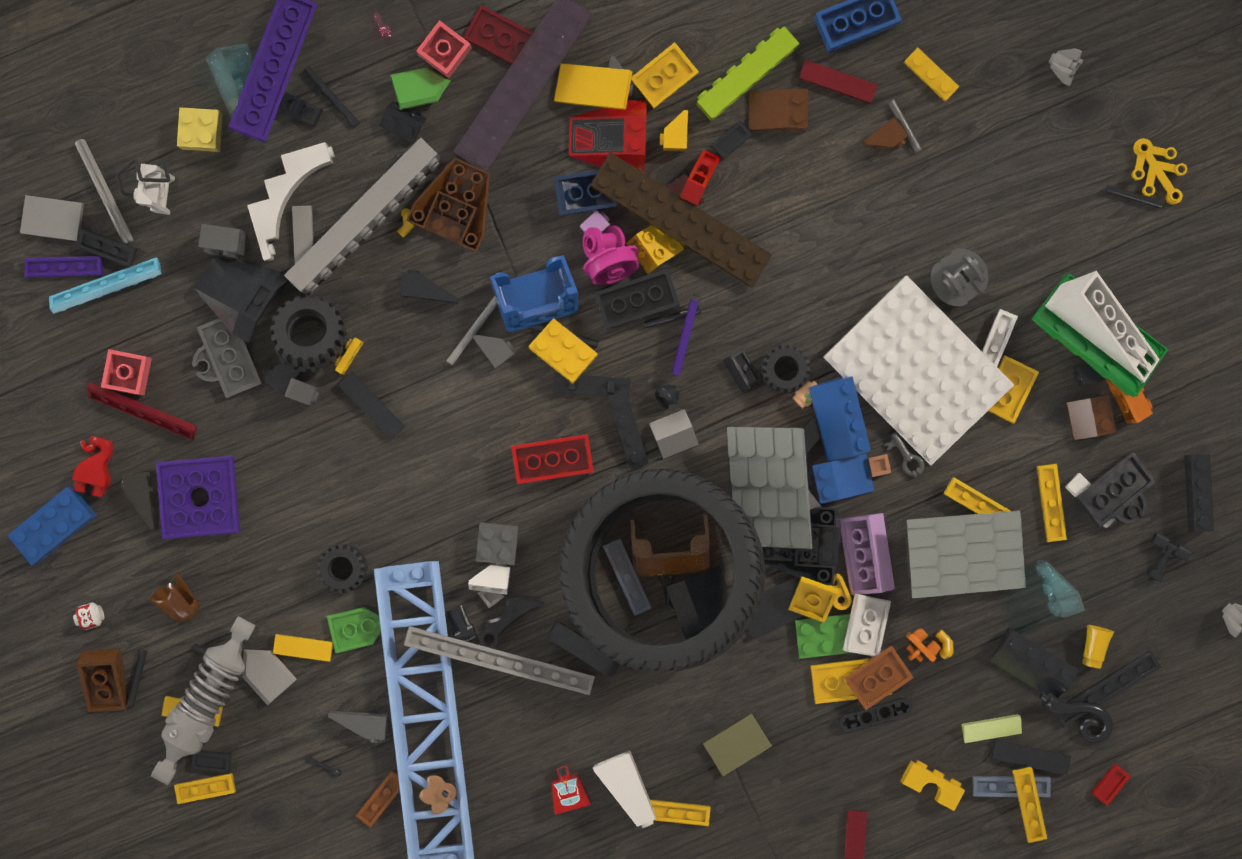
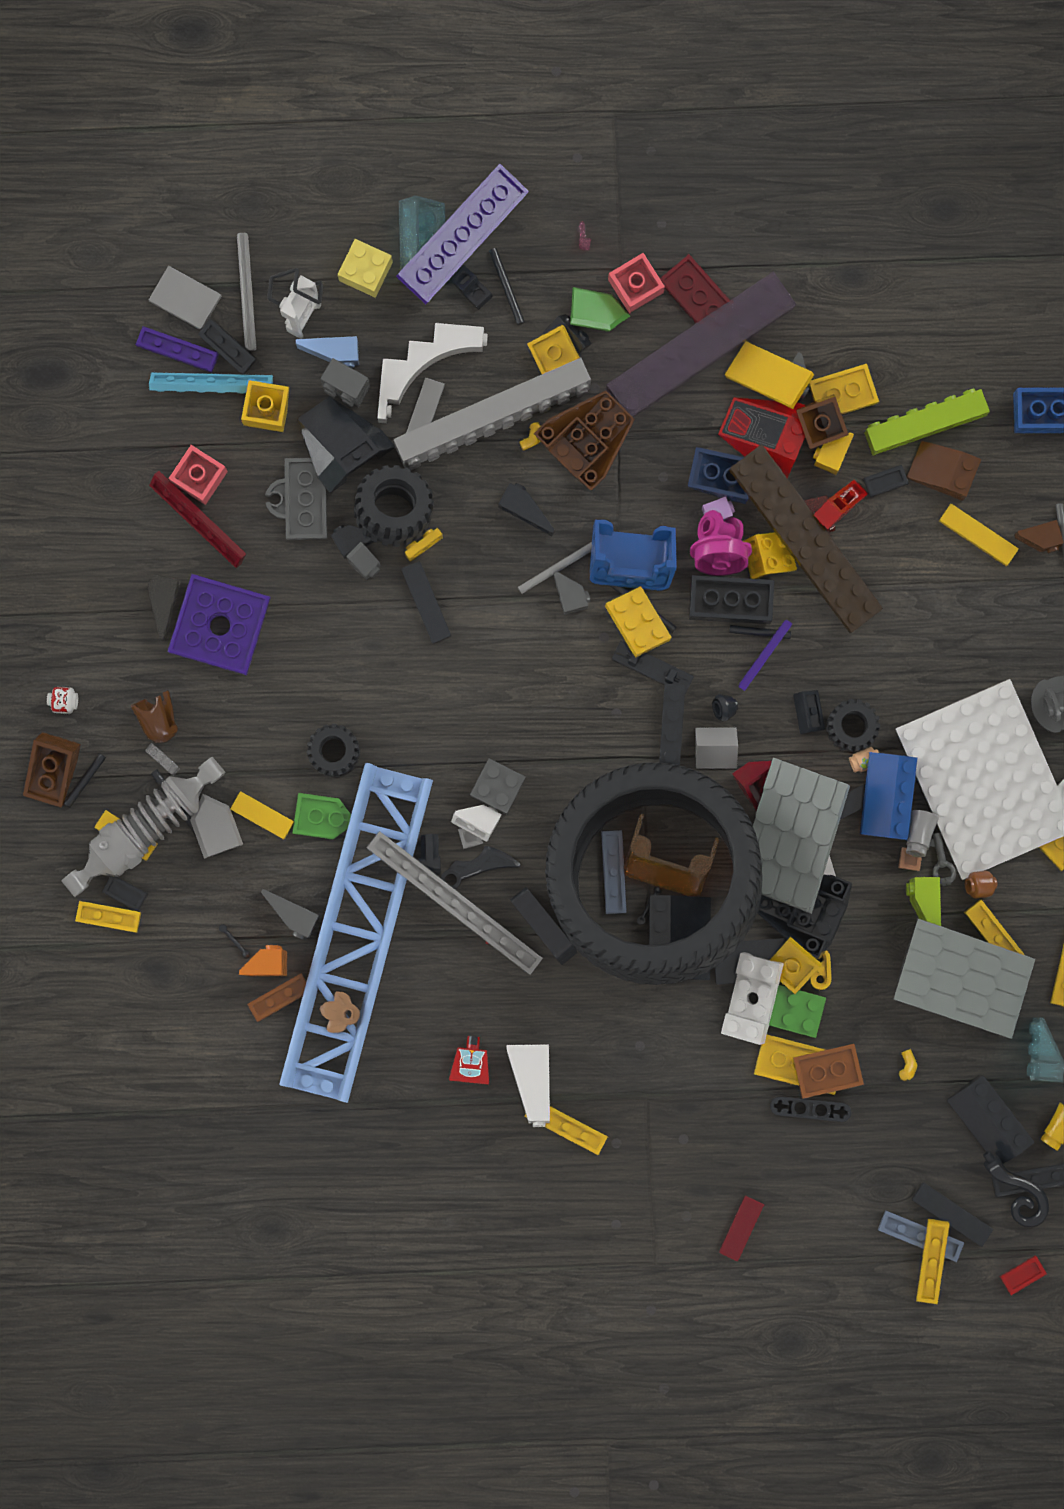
camera: 20 degrees right, 5 degrees down
blue brick [7,486,97,566] -> none
red hips [72,436,114,497] -> none
red brick [511,434,594,484] -> none
olive tile [703,713,772,776] -> none
dark red tile [799,60,877,104] -> none
blue slope [810,454,875,504] -> none
lavender slope [839,513,895,595] -> none
white tile [843,594,891,656] -> none
yellow arch [900,760,965,811] -> none
orange hips [906,628,941,662] -> none
yellowish green slope [961,714,1022,743] -> none
none -> clear beam [145,743,180,776]
none -> orange slope [239,945,287,976]
none -> yellow slope [241,380,289,432]
none -> light blue slope [296,336,359,368]
none -> yellow tile [527,325,580,374]
none -> white piece [721,952,784,1045]
none -> dark red slope [732,761,772,811]
none -> reddish brown slope [796,394,849,449]
none -> light grey plant [906,810,939,858]
none -> lime slope [906,877,941,926]
none -> yellow tile [939,504,1019,566]
none -> dark orange head [965,871,997,899]

